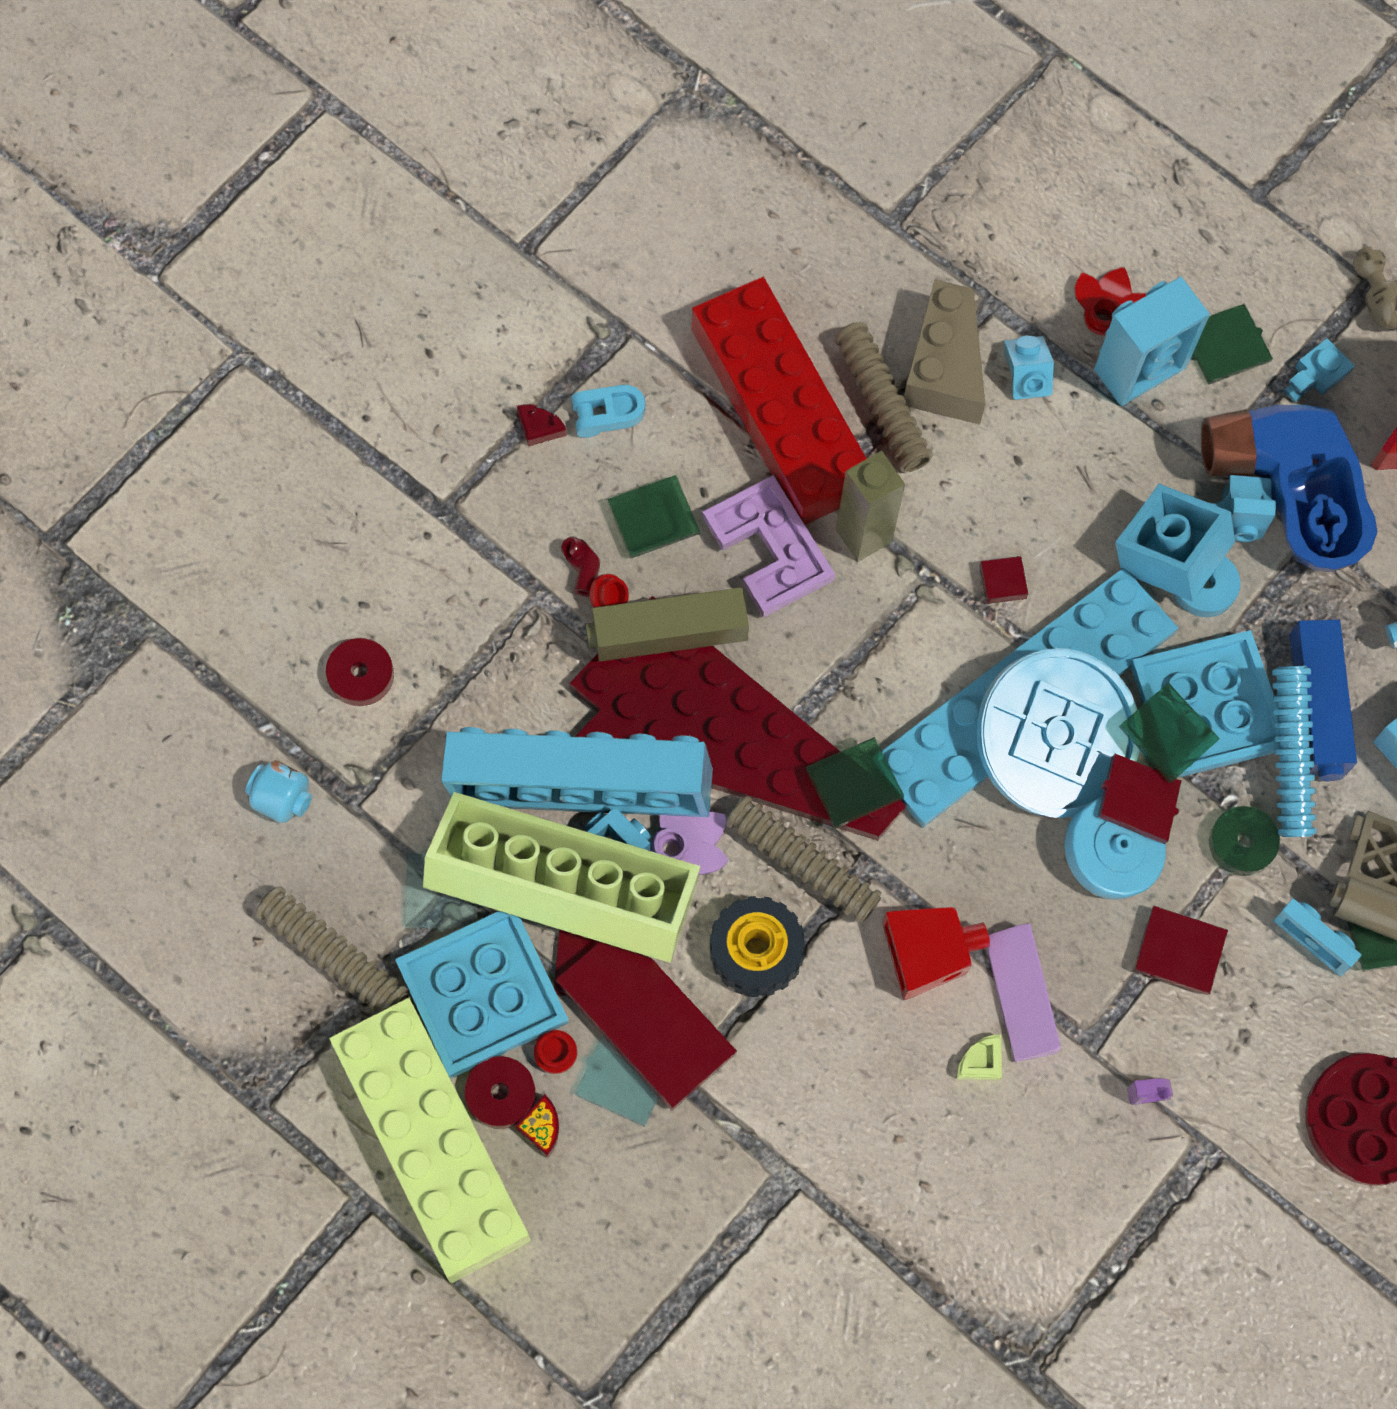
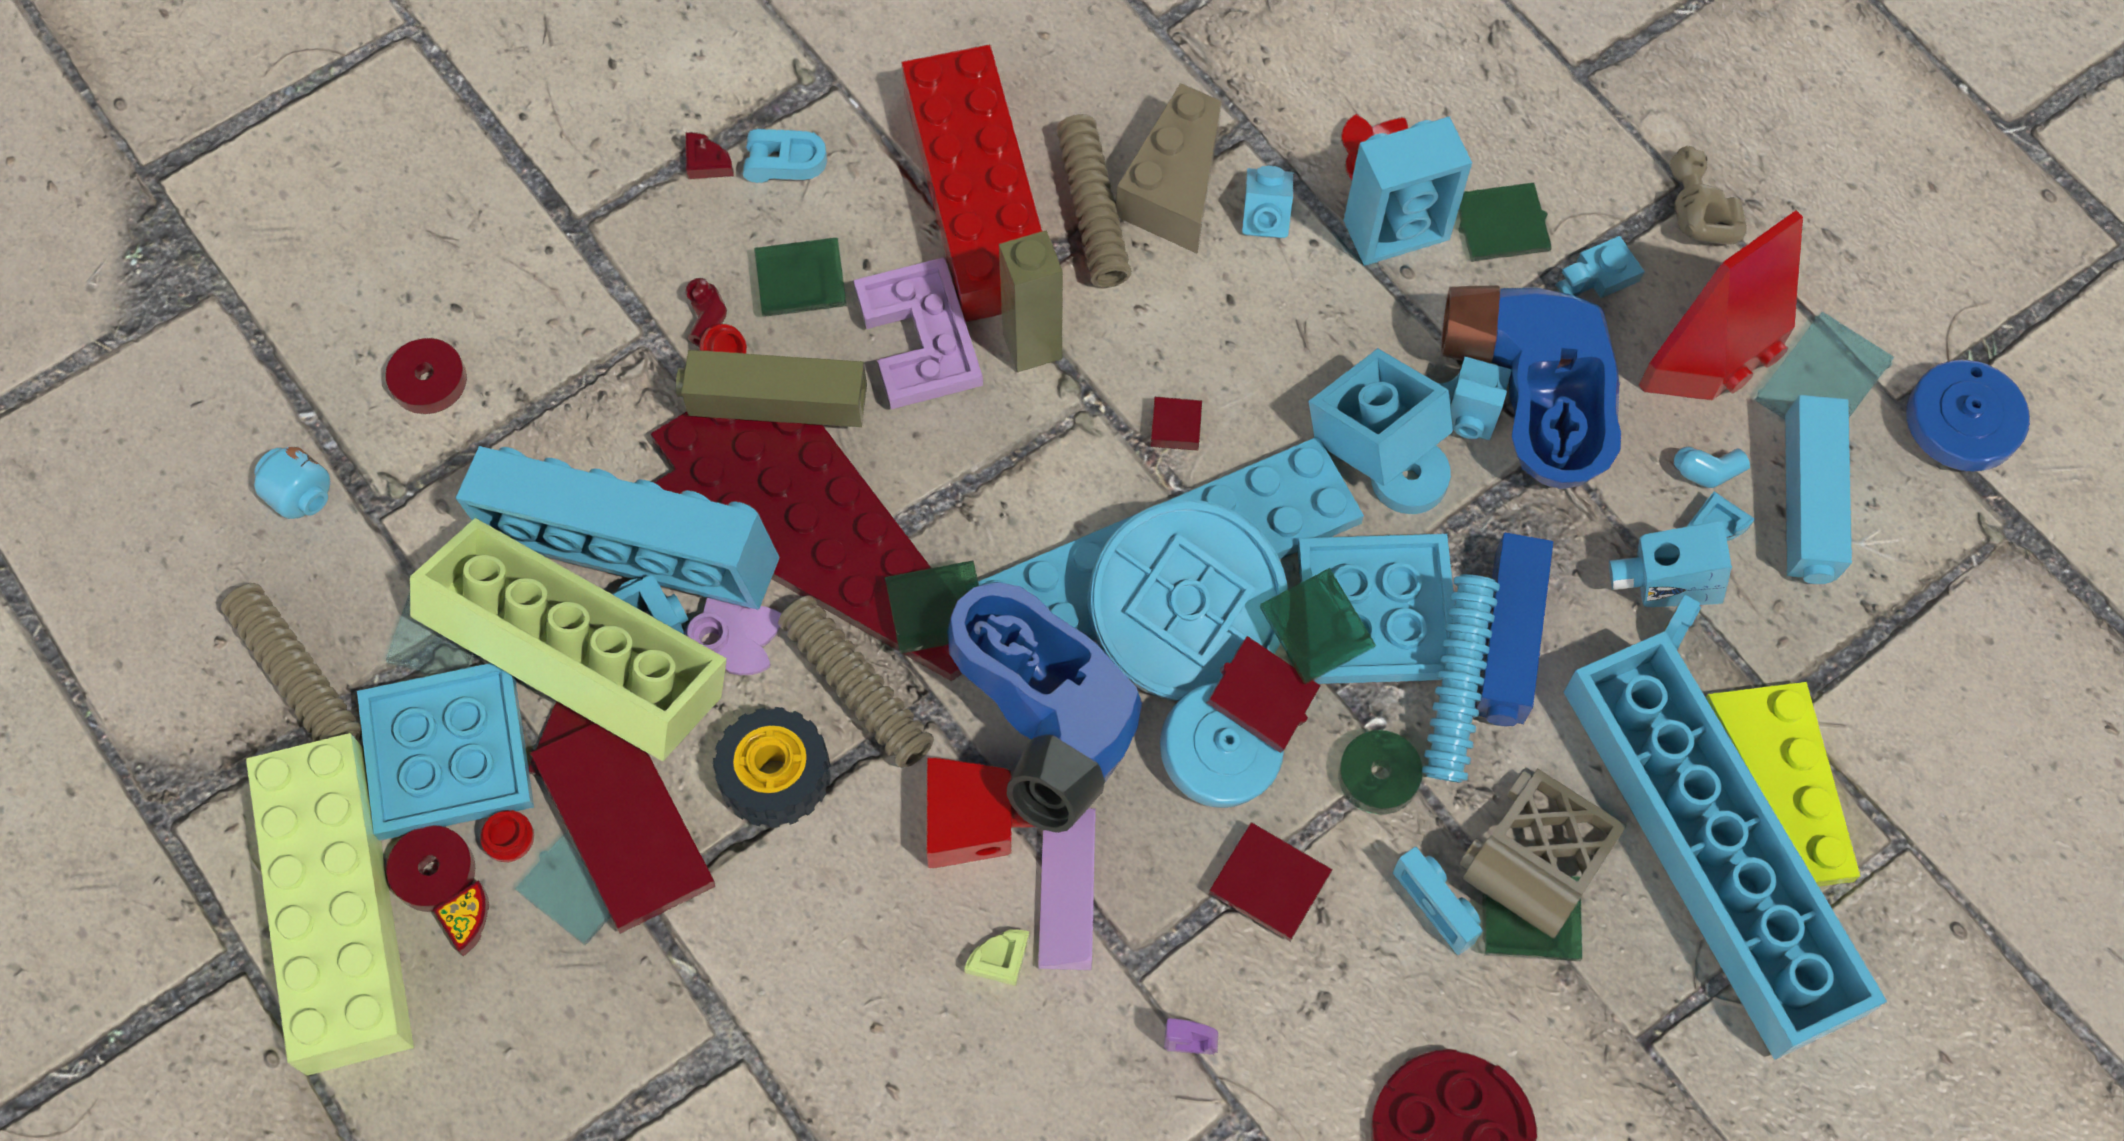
camera: 15 degrees right, 5 degrees down
none -> blue piece [947,582,1142,833]

